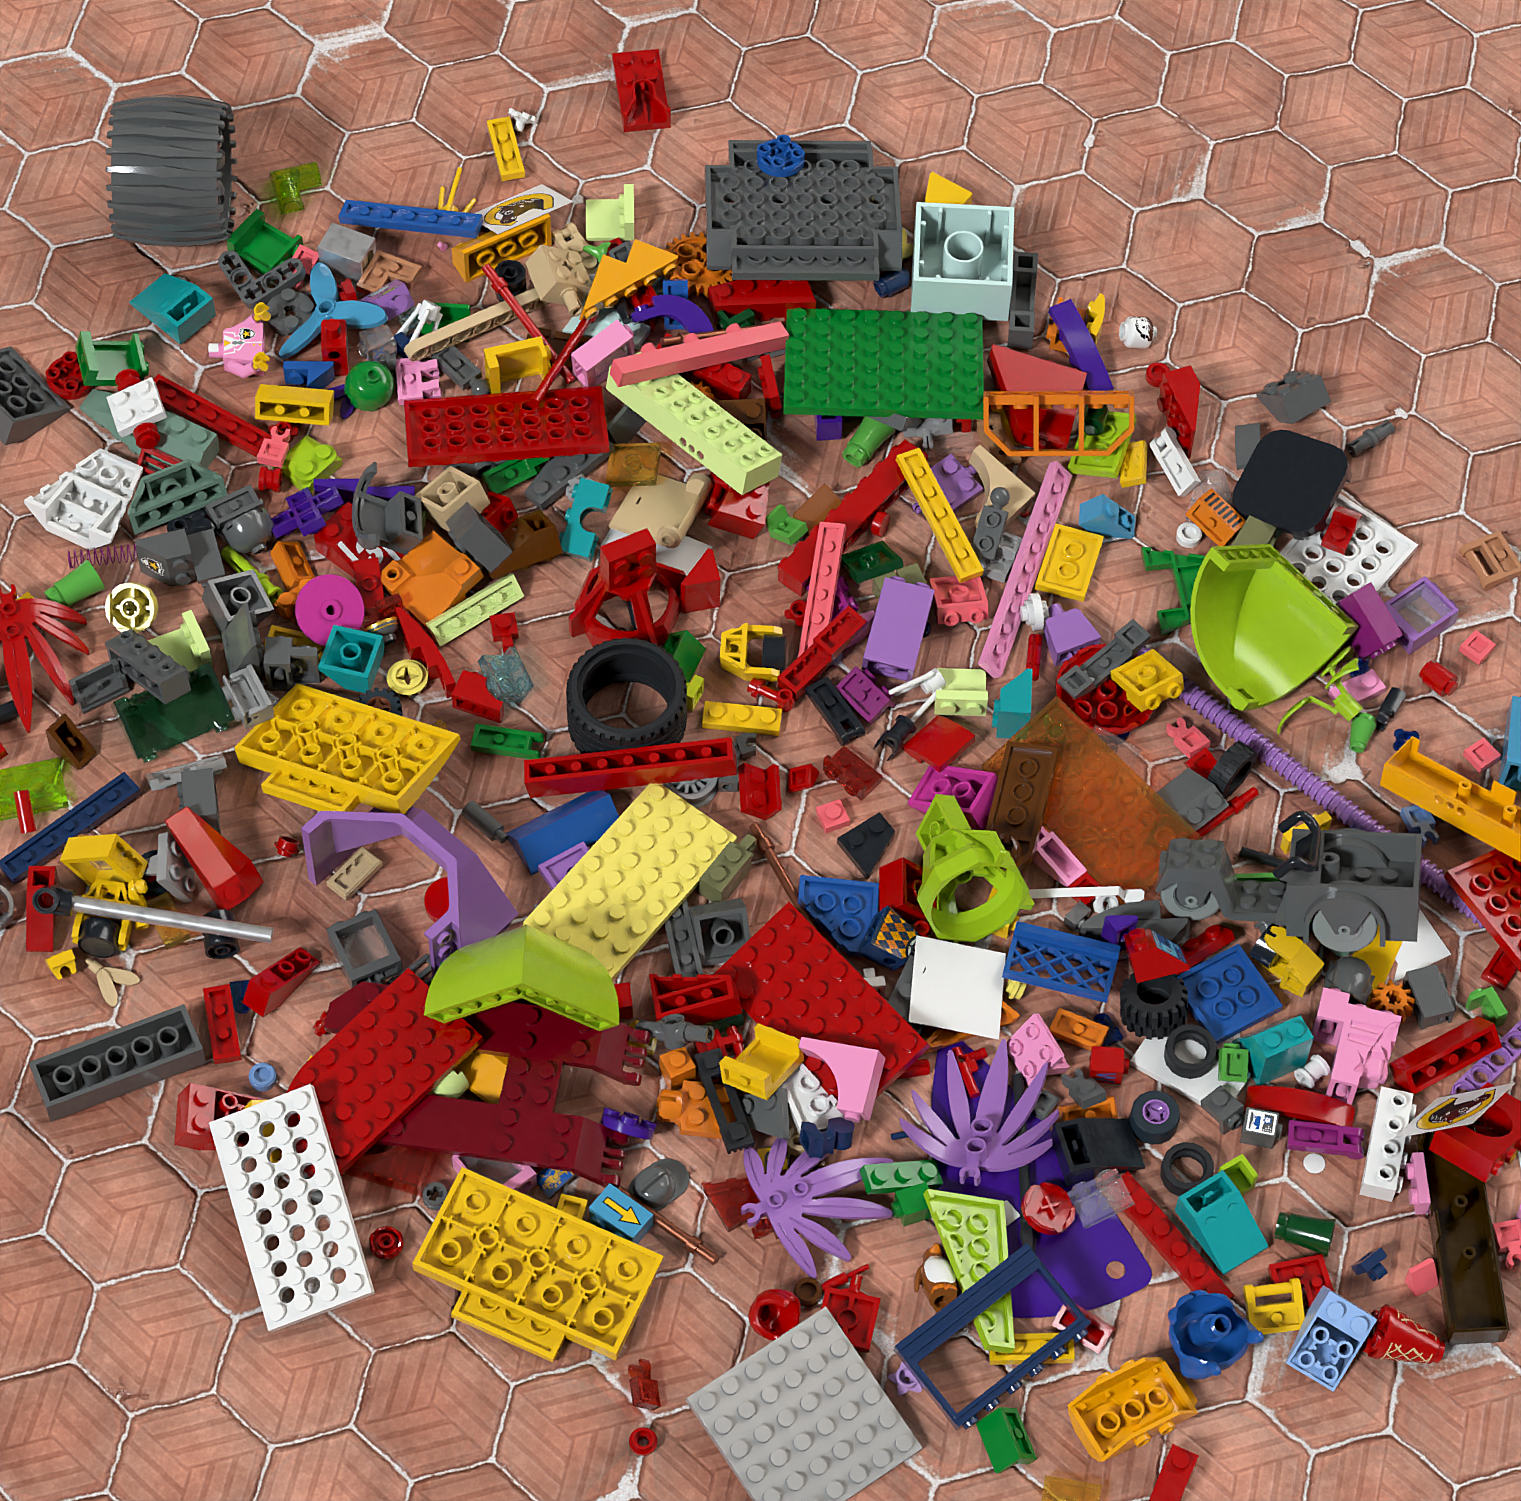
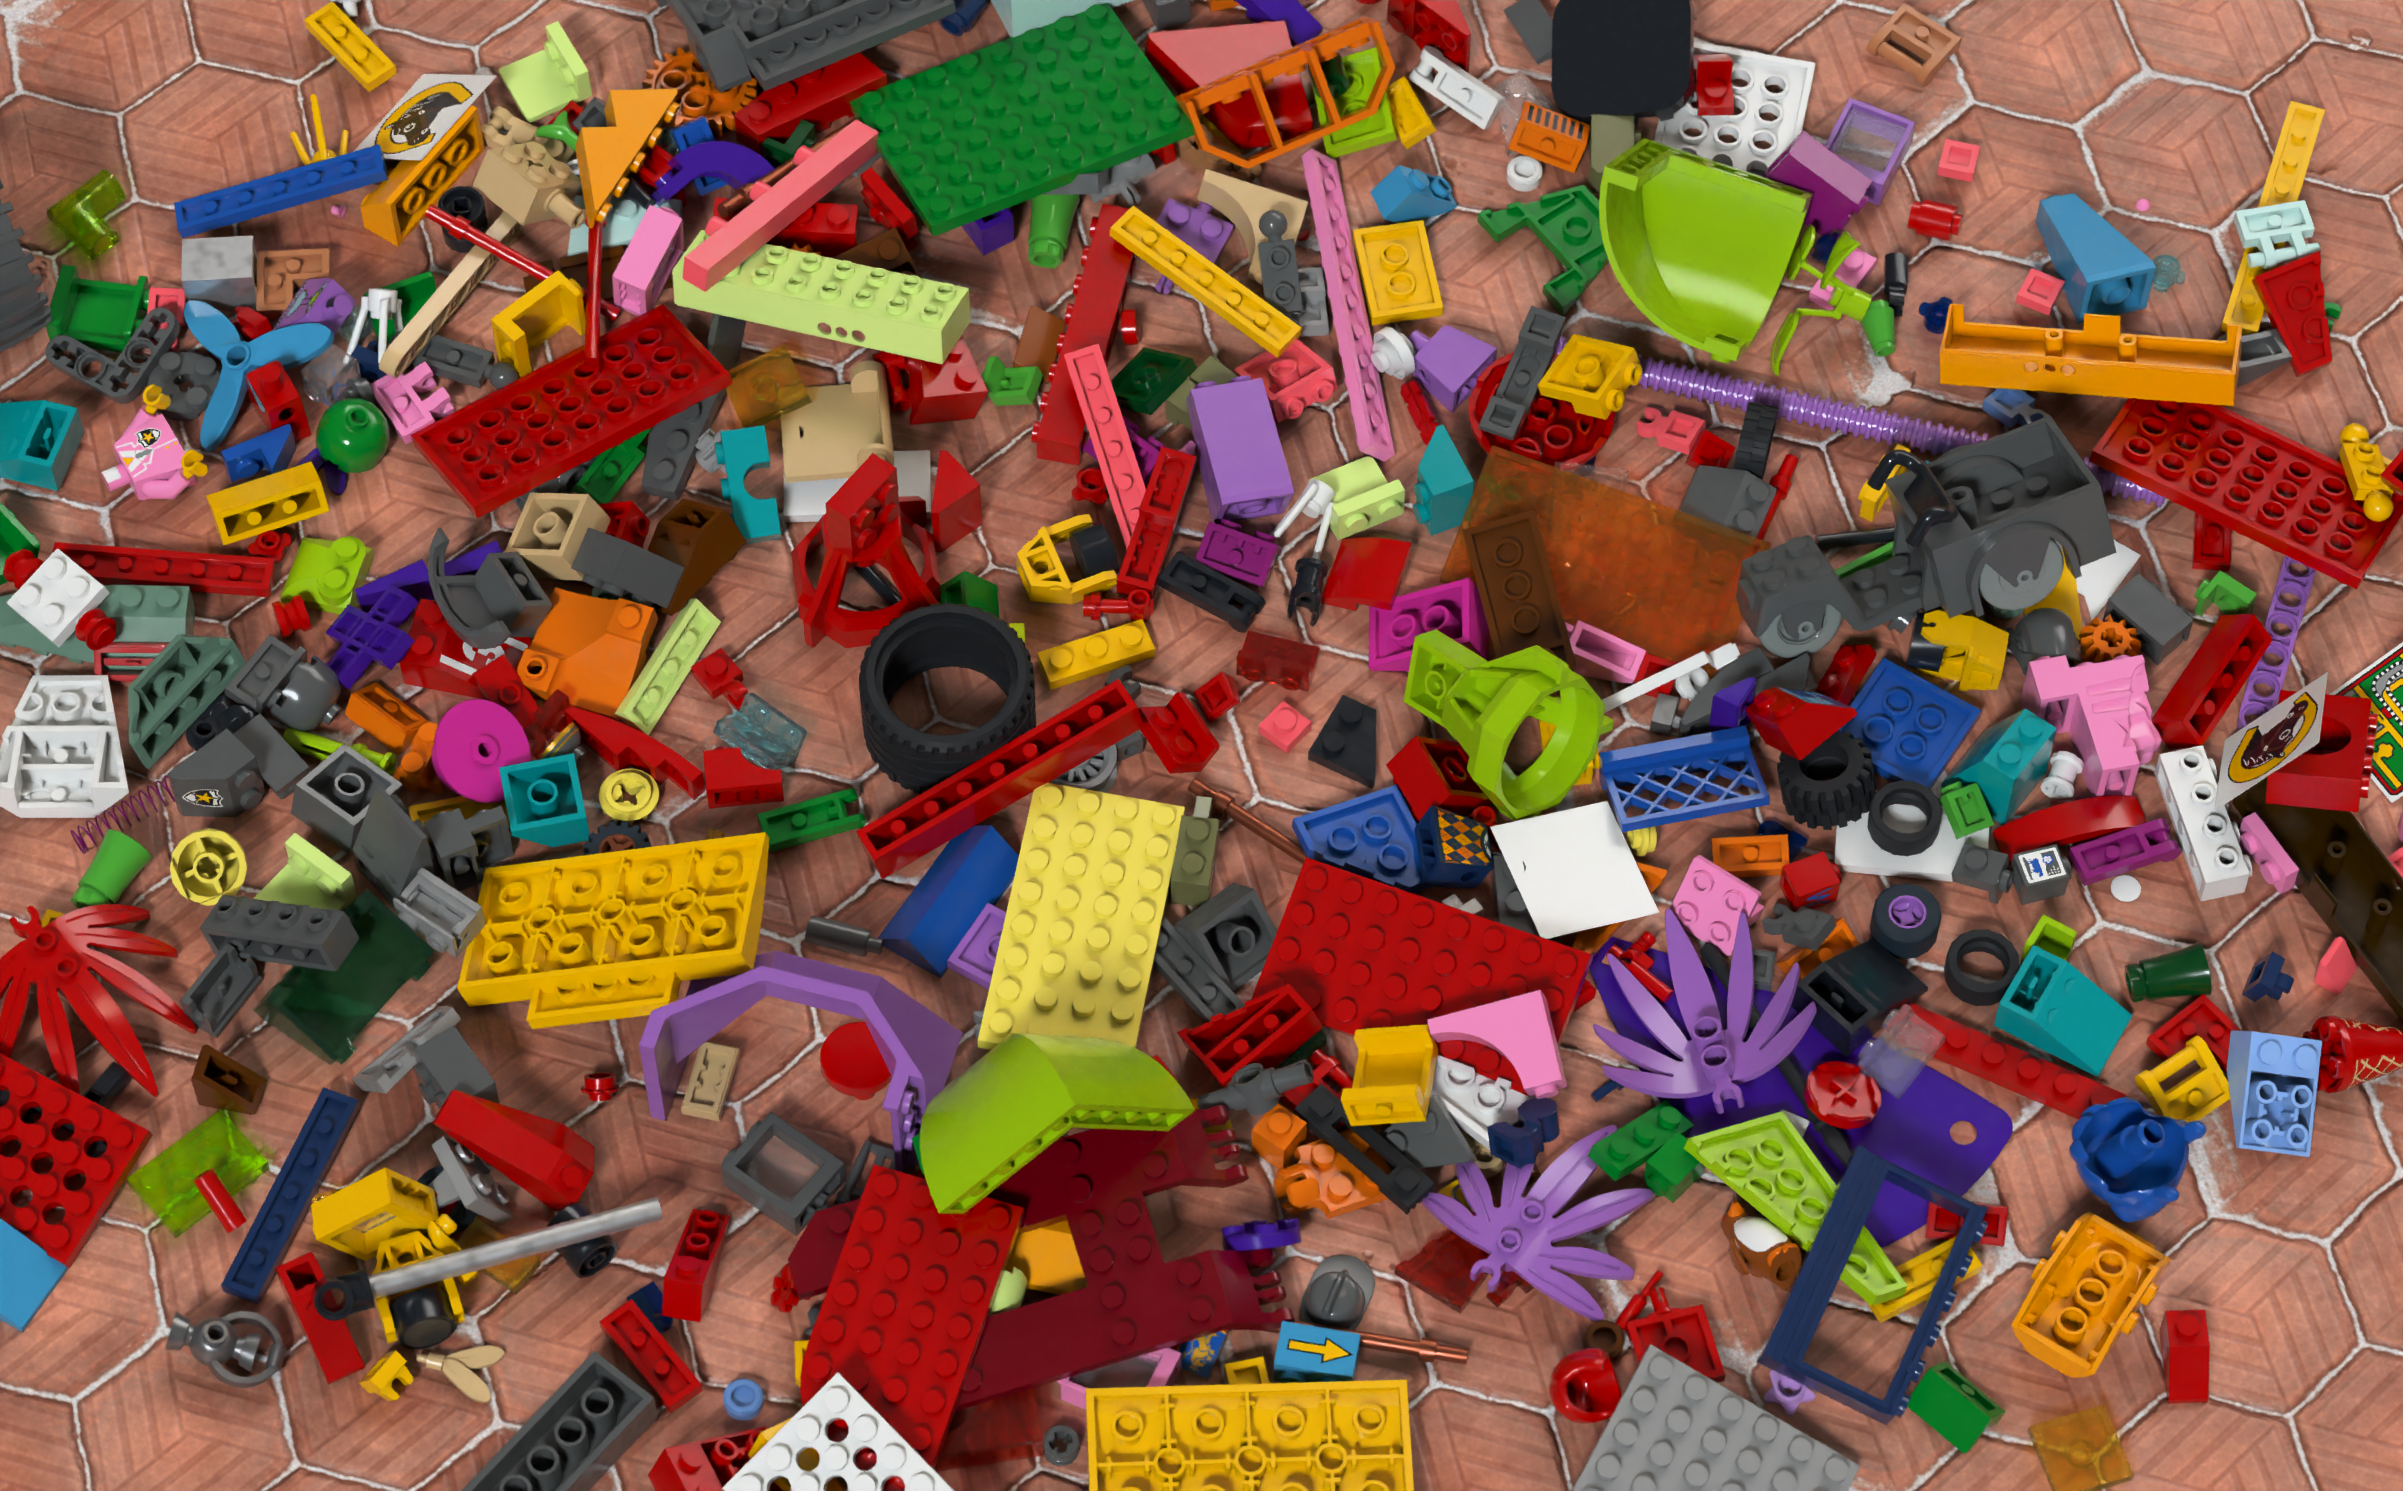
camera: 25 degrees left, 0 degrees up
coral plate [257,426,290,468] -> none

